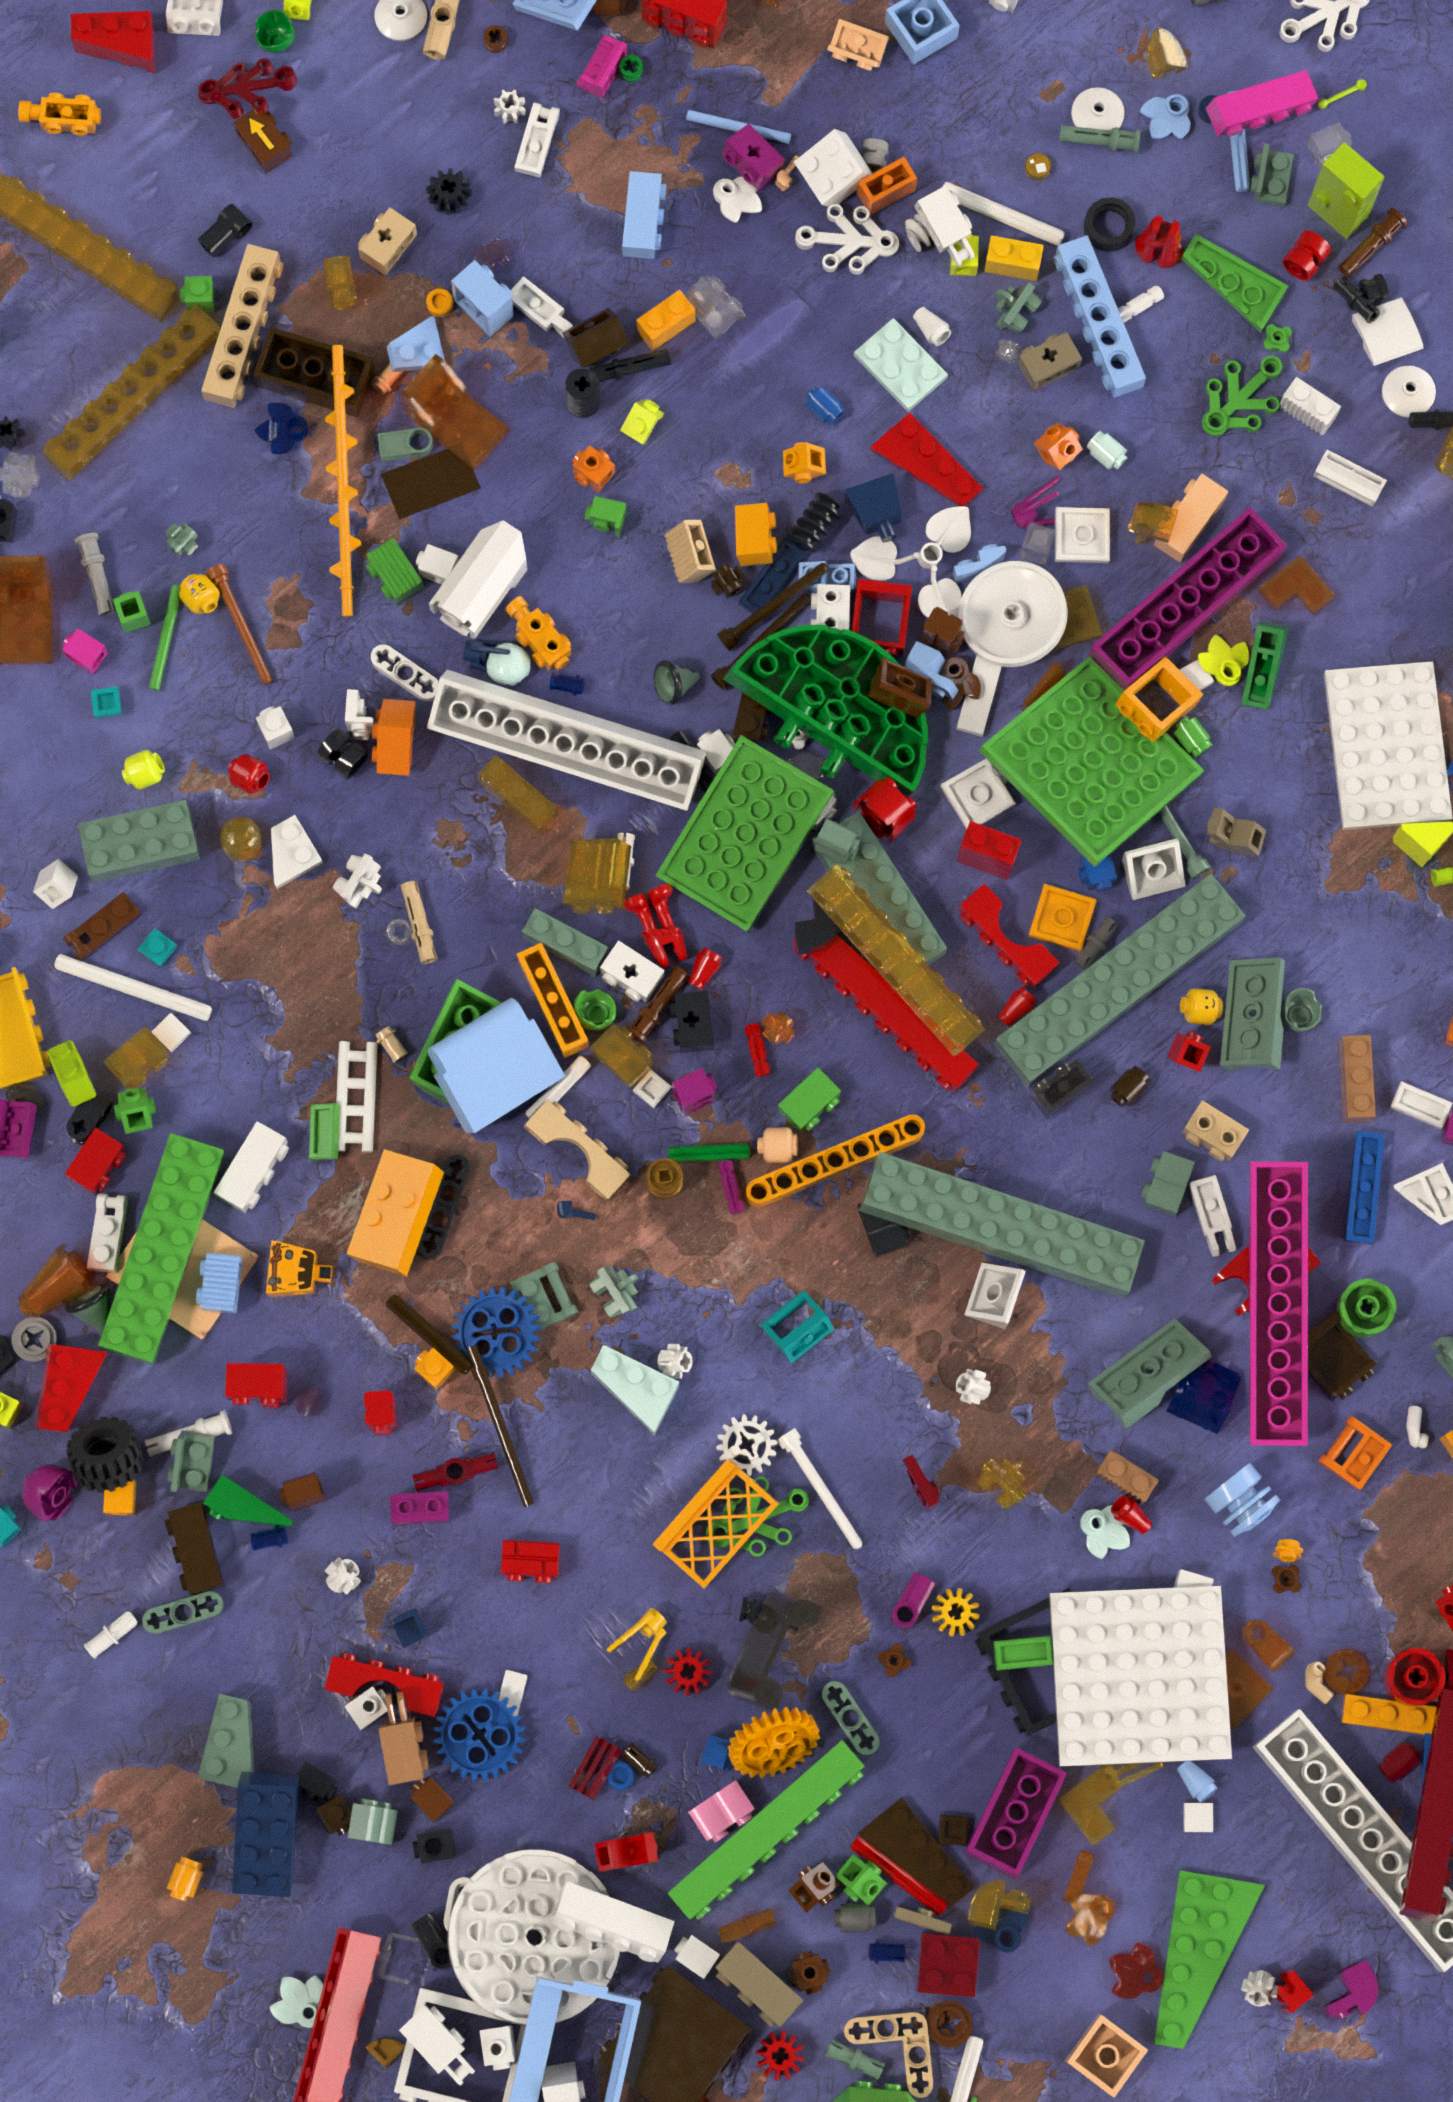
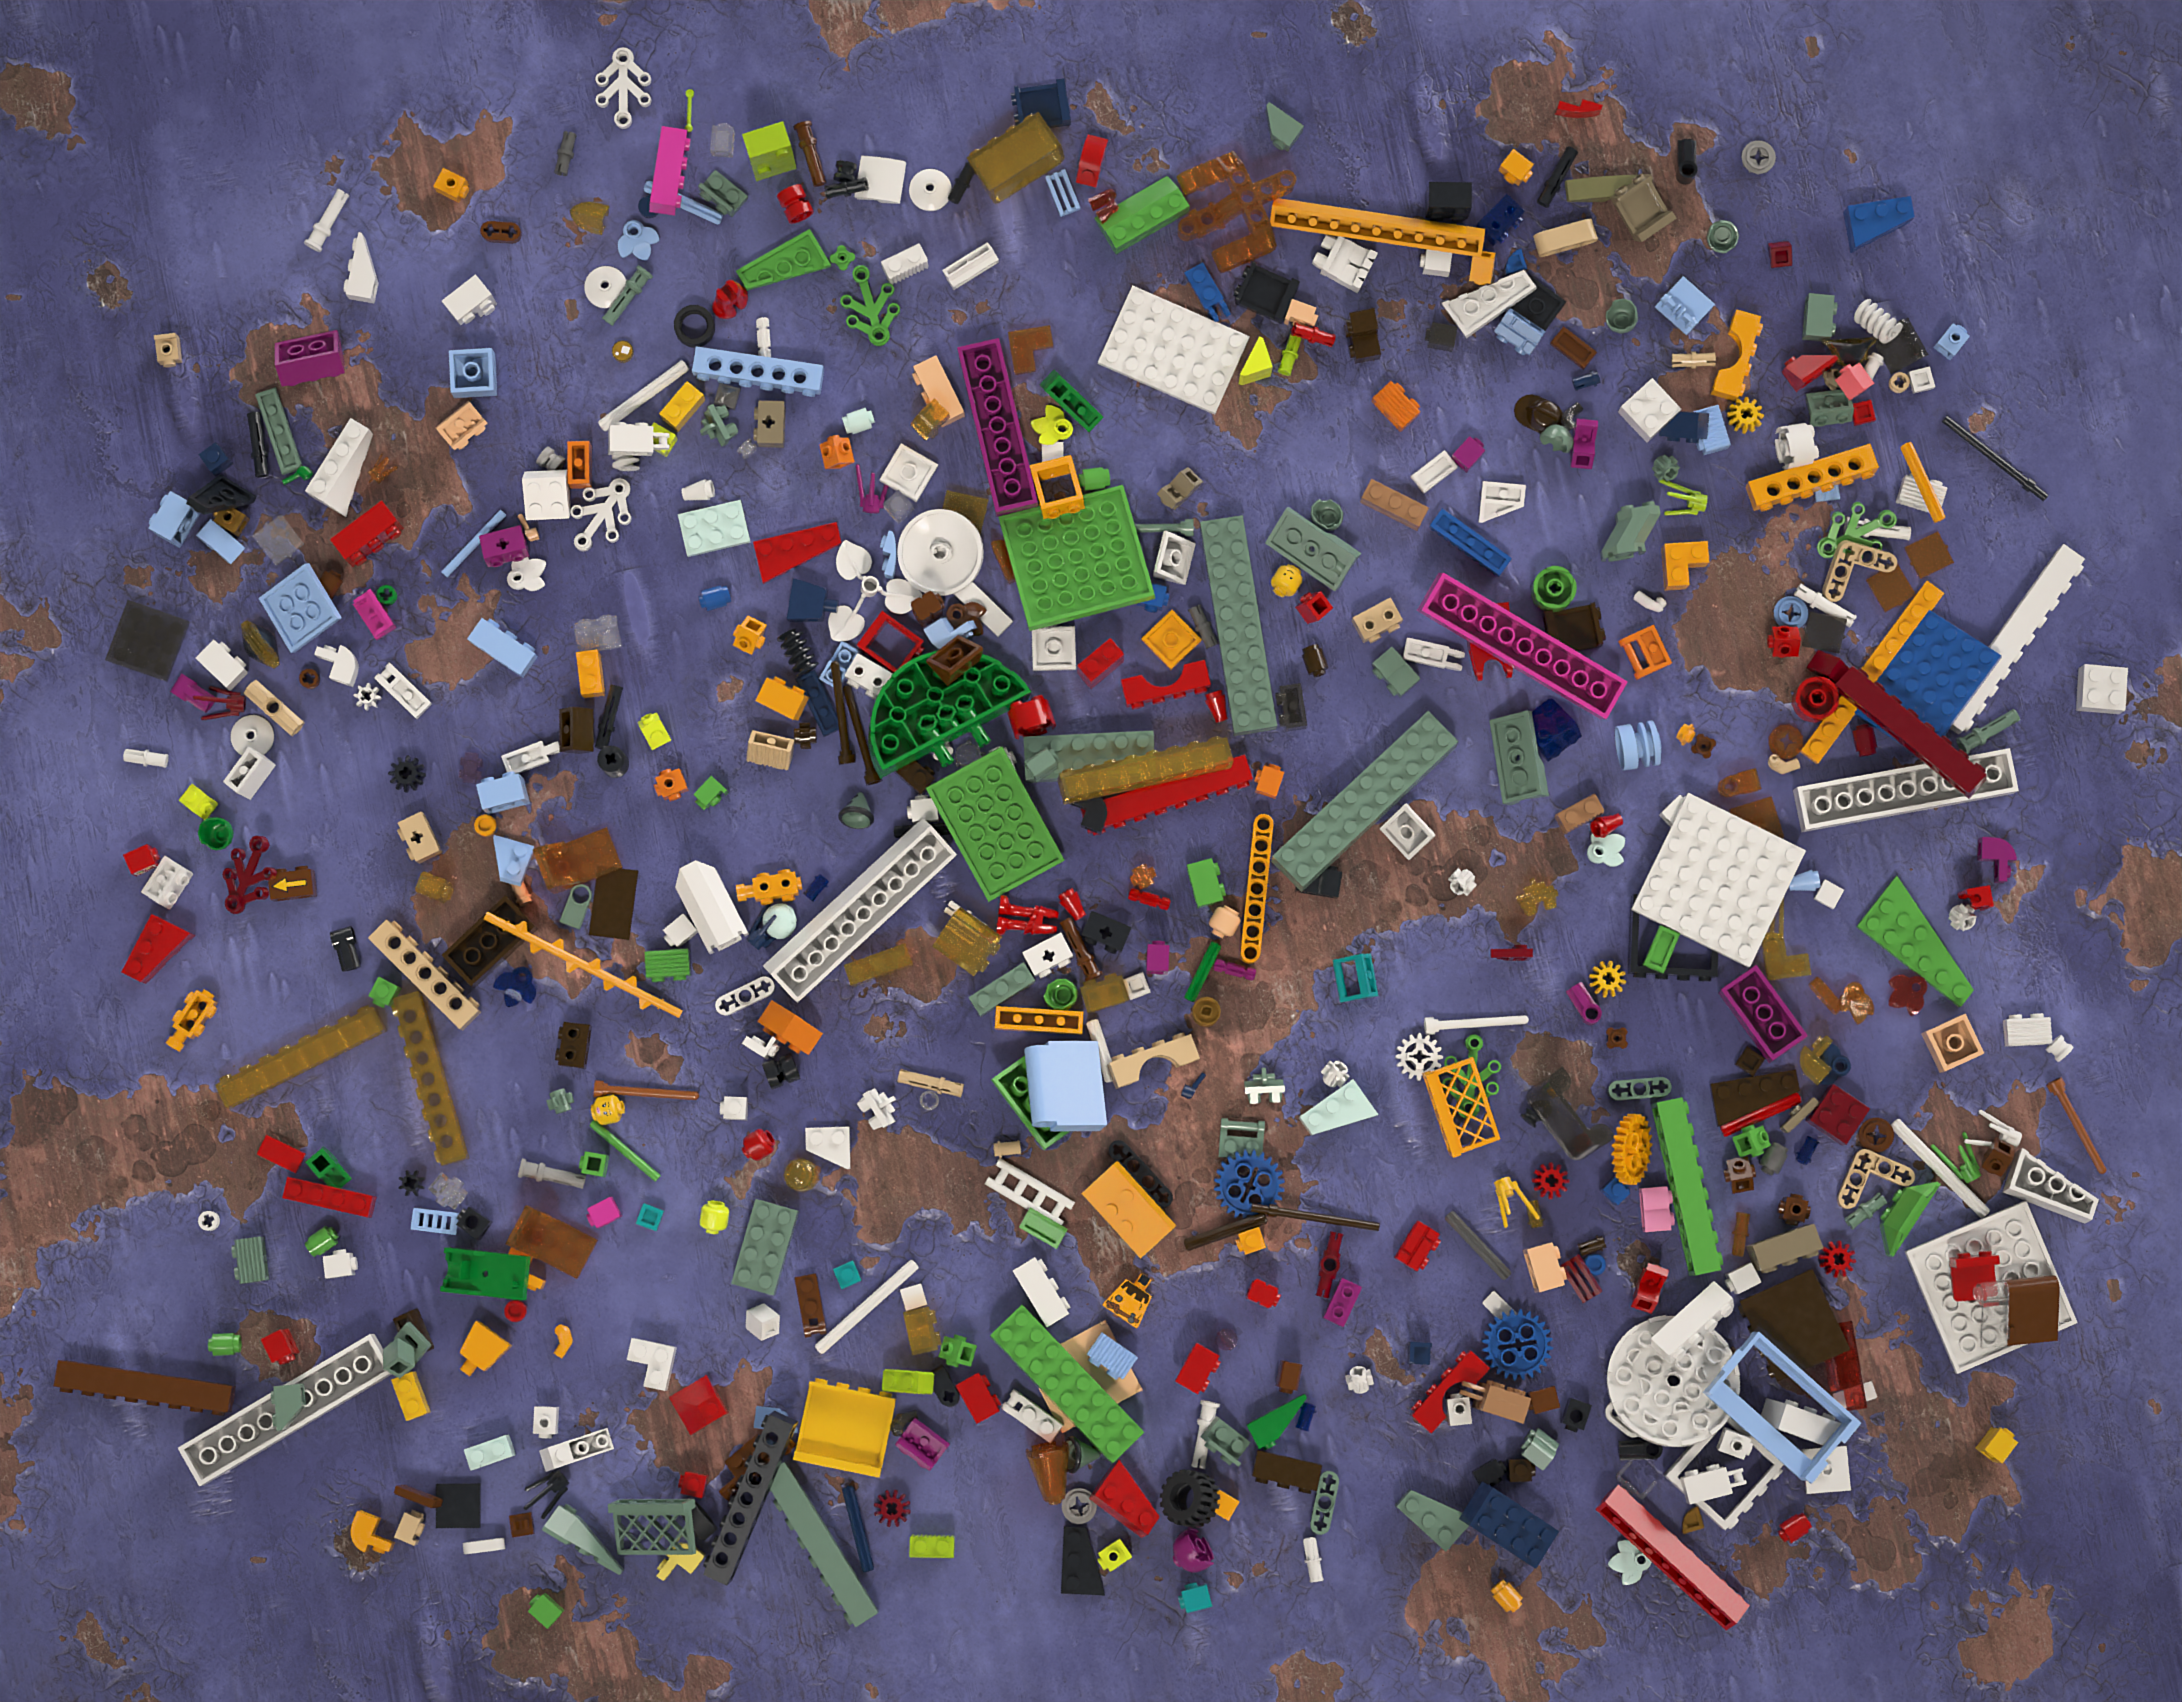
camera: 60 degrees left, 5 degrees up
none -> white brick [223,747,276,800]
none -> white brick [314,645,359,687]
none -> dark brown brick [555,1022,592,1069]
none -> flat silver tile [714,383,741,410]
none -> orange brick [1254,764,1284,799]
none -> dark grey axle [1445,1211,1511,1280]
none -> light nougat brick [1522,1242,1567,1292]

